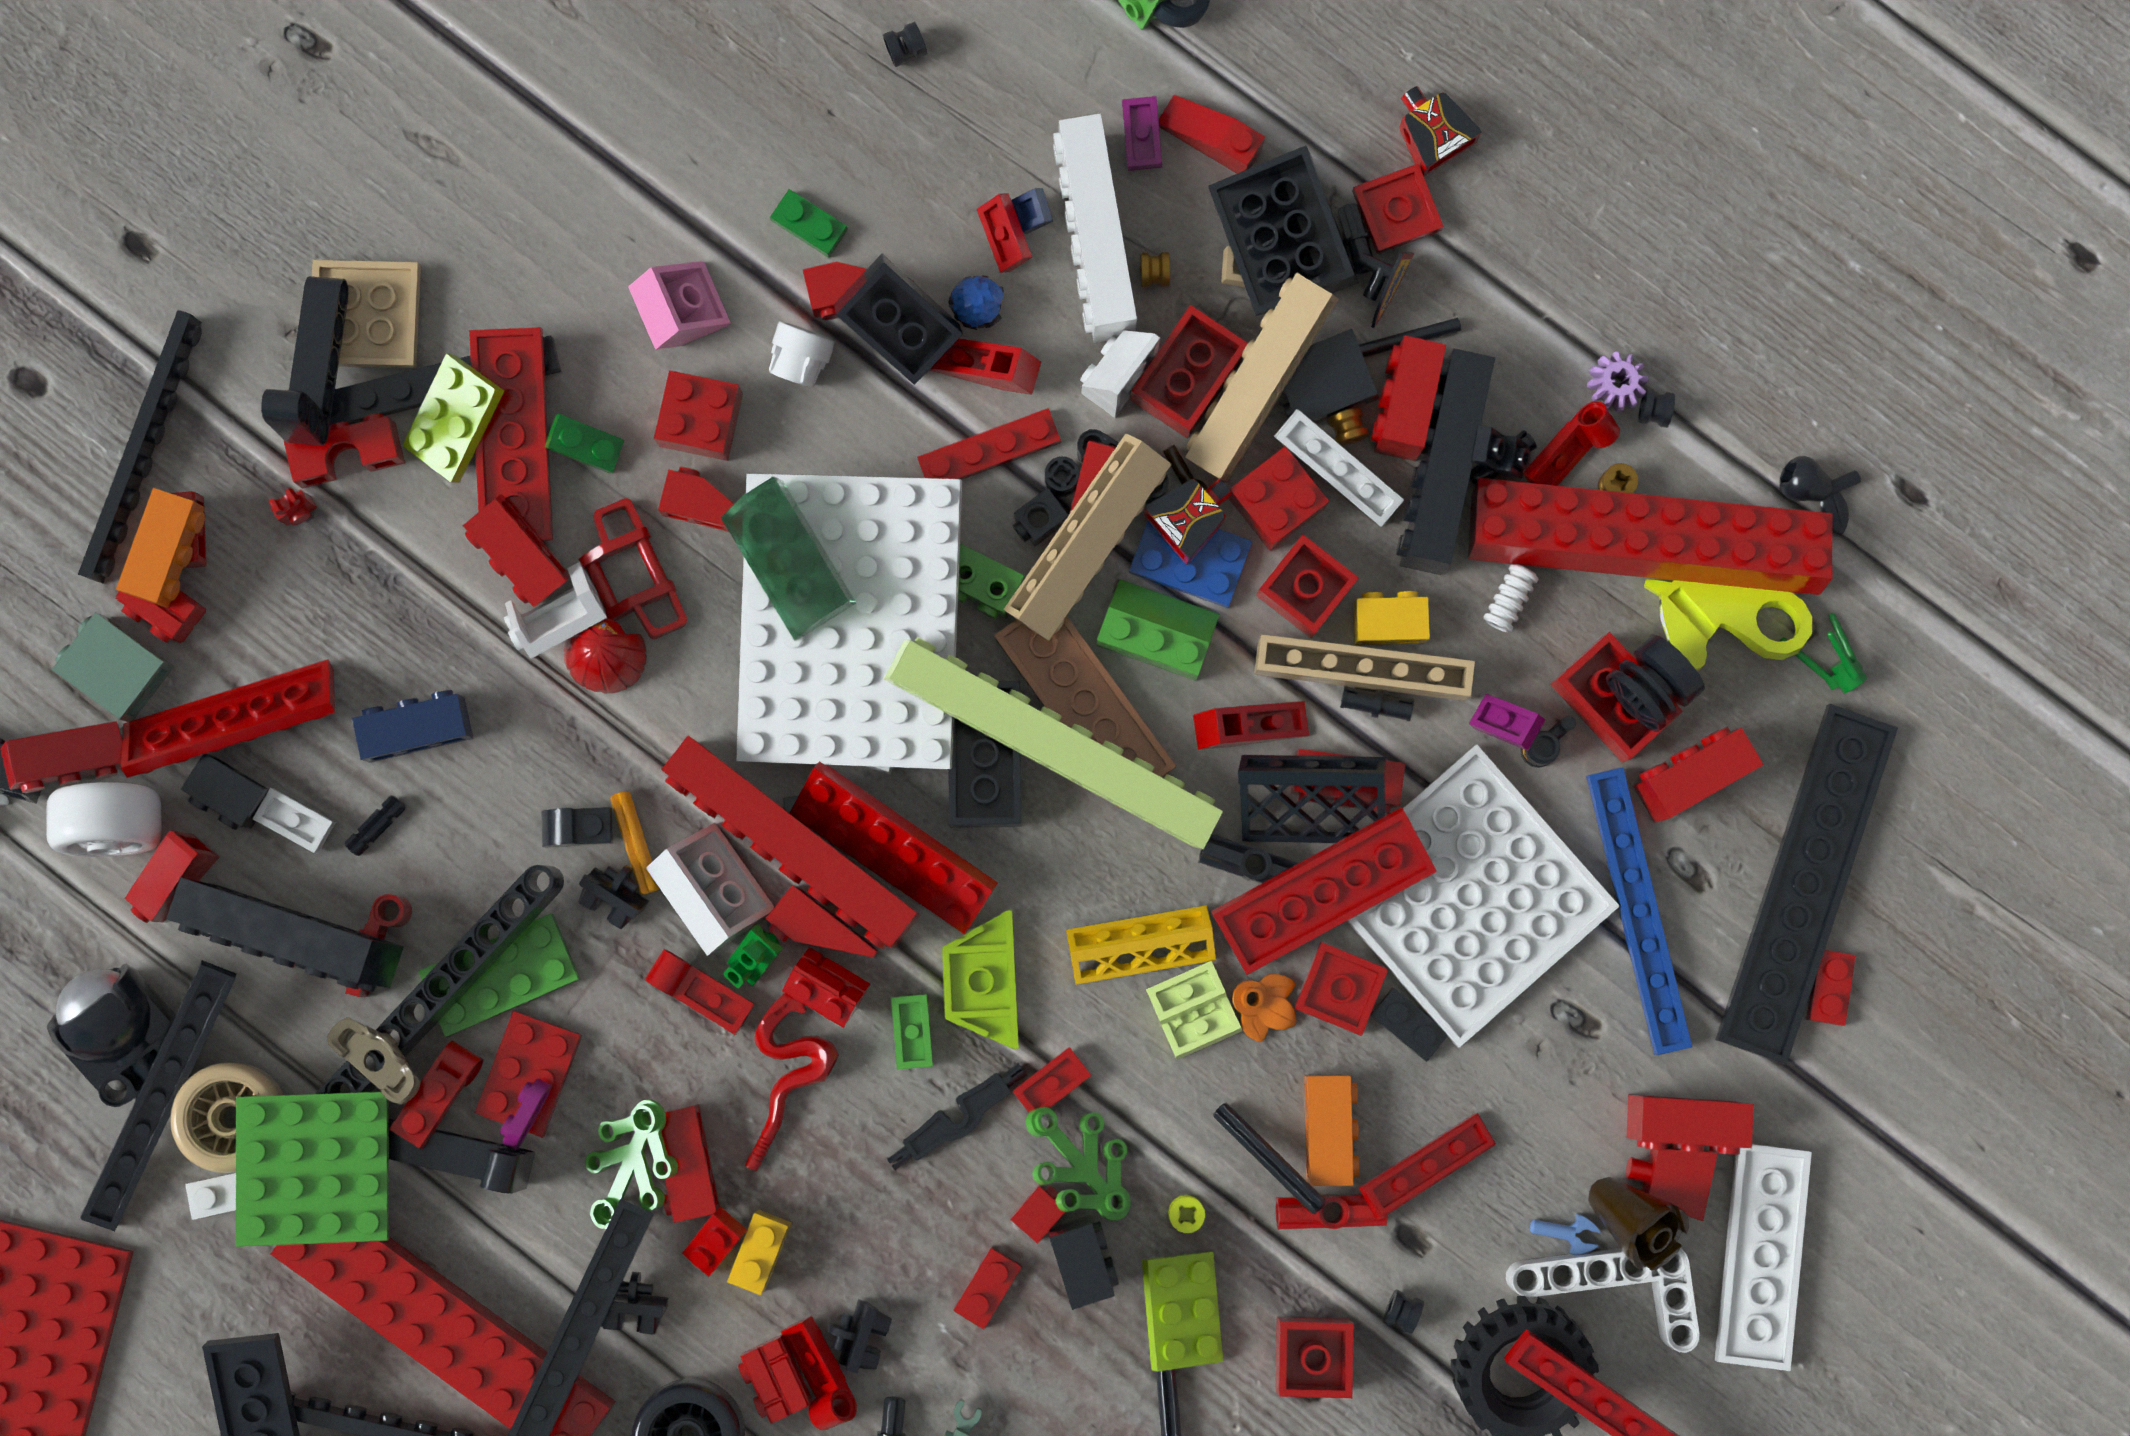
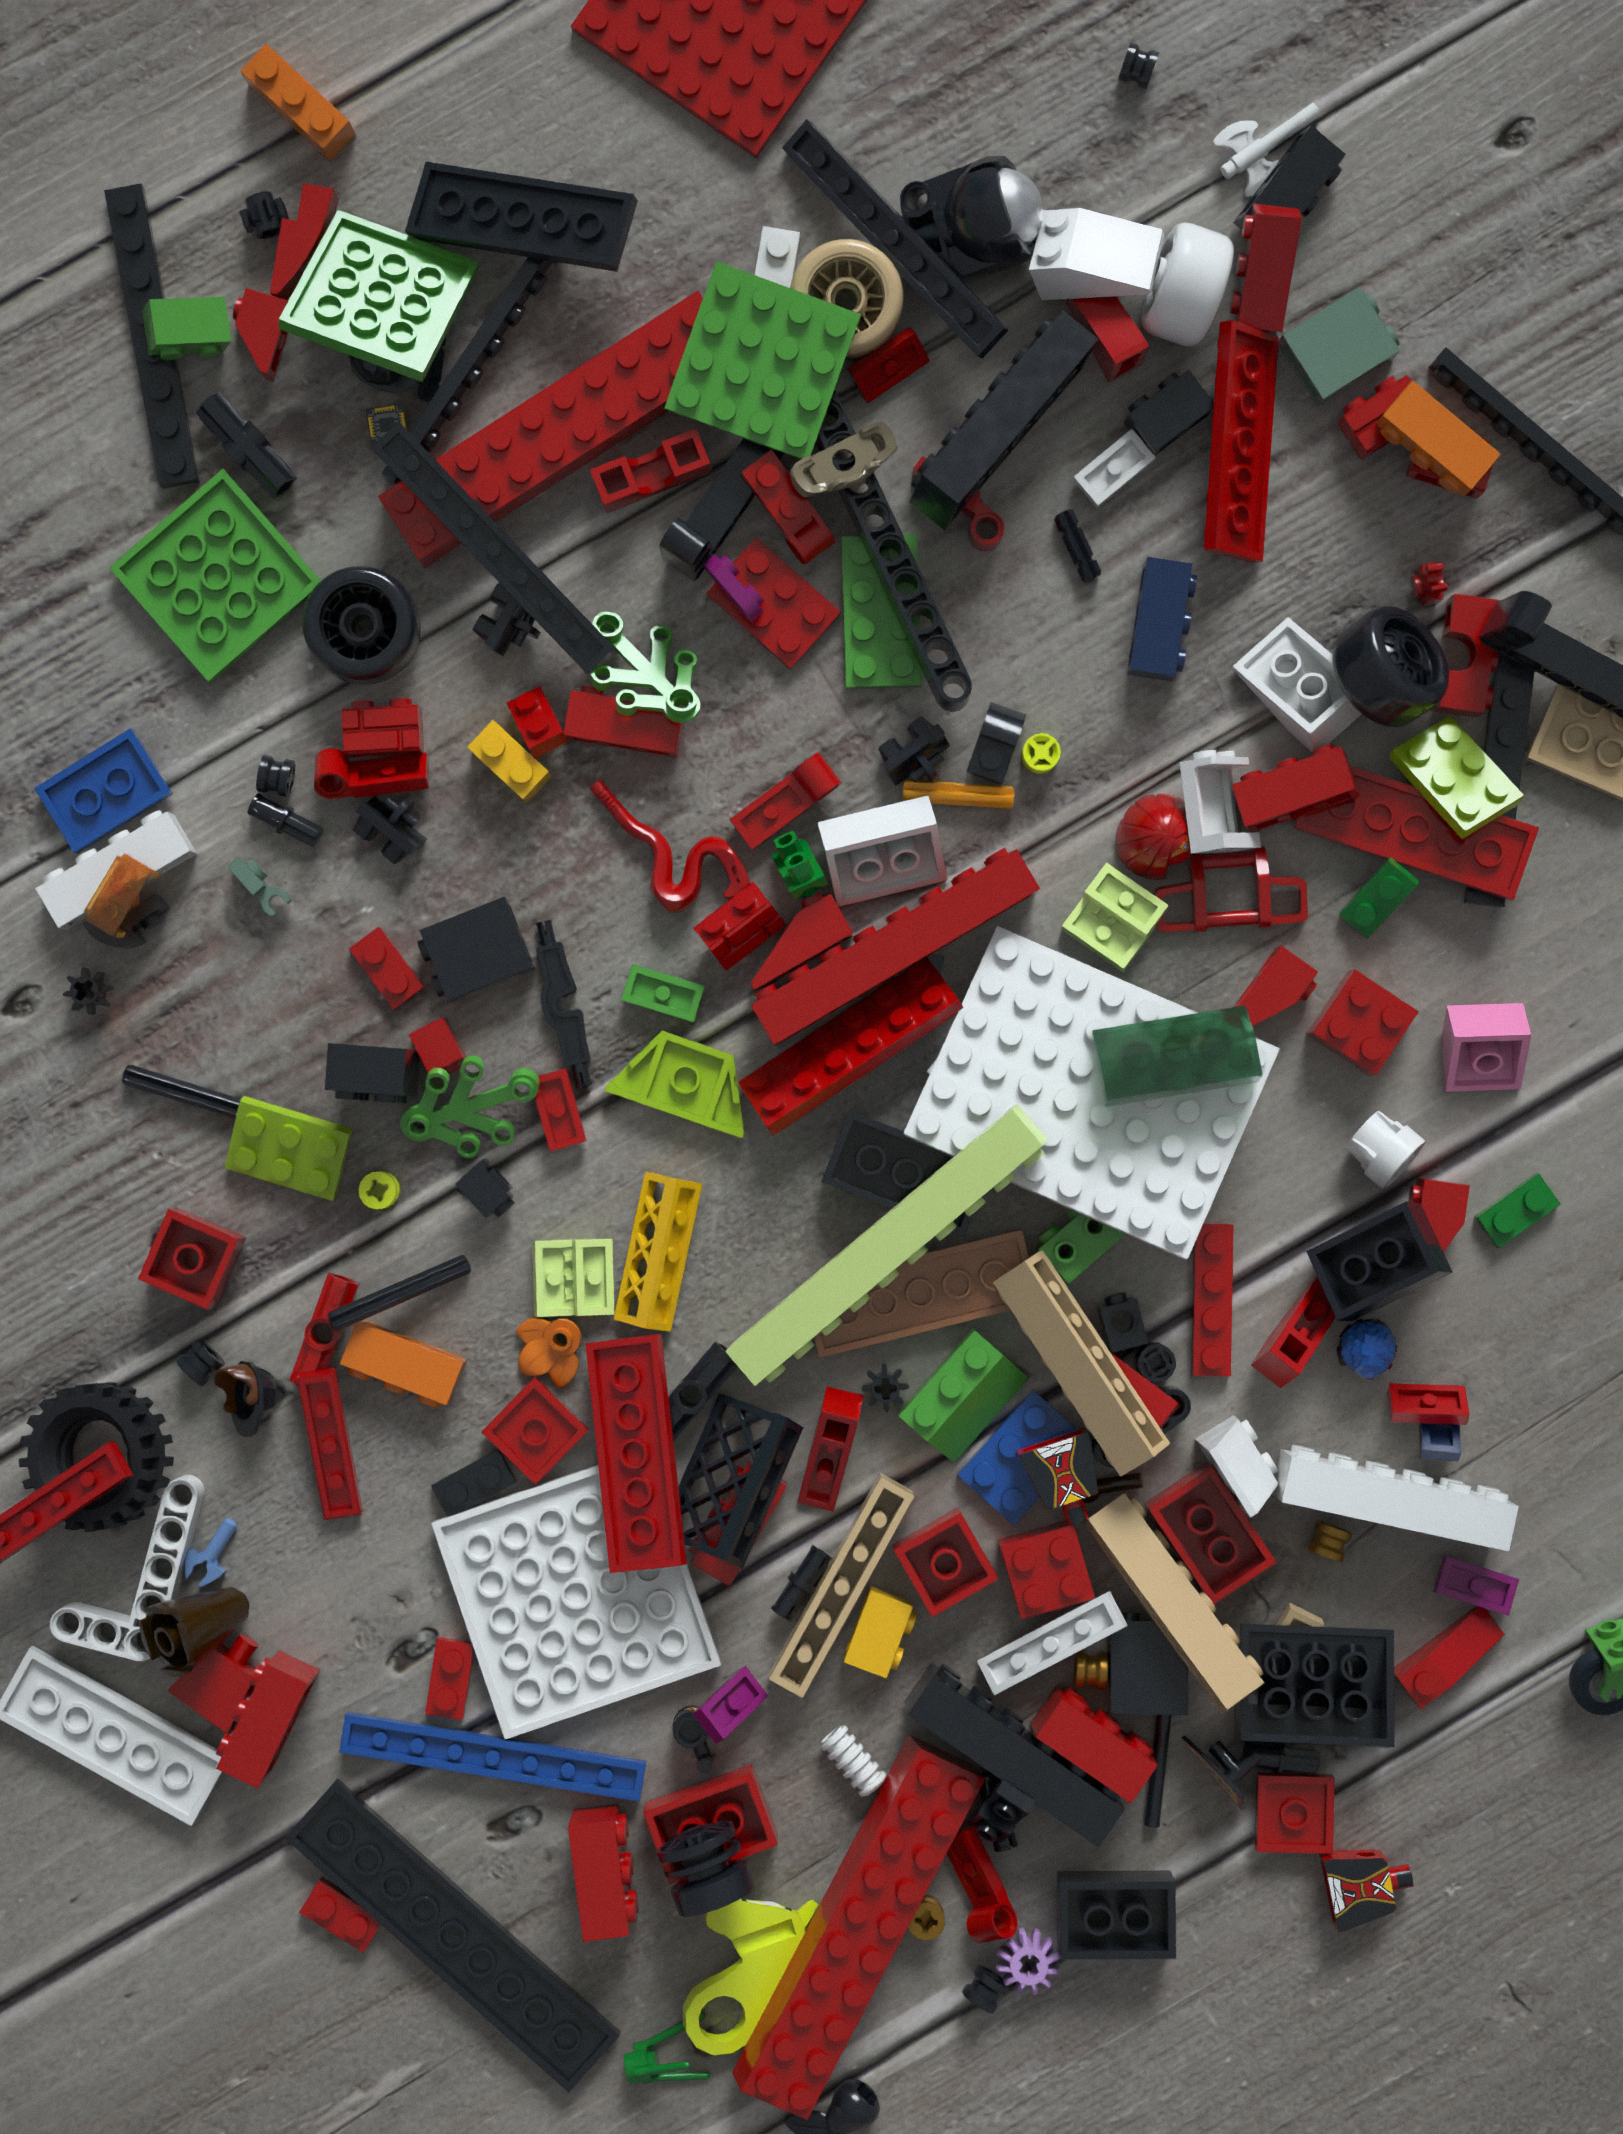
camera: 115 degrees right, 5 degrees up
none -> black piece [214,1361,278,1437]
none -> black panel [417,897,535,1002]
none -> red plate [425,1637,475,1720]
none -> black window [455,1158,515,1218]
none -> red arch [590,428,712,514]
none -> red plate [847,327,930,403]
none -> black gear [861,1363,909,1412]
none -> neon yellow wheel [1021,733,1061,774]
none -> white slope [1029,208,1164,300]
none -> black brick [1057,1870,1176,1959]
none -> yellowish green slope [1061,863,1169,972]
none -> white slope [1233,617,1361,752]
none -> black wheel [1332,606,1449,727]

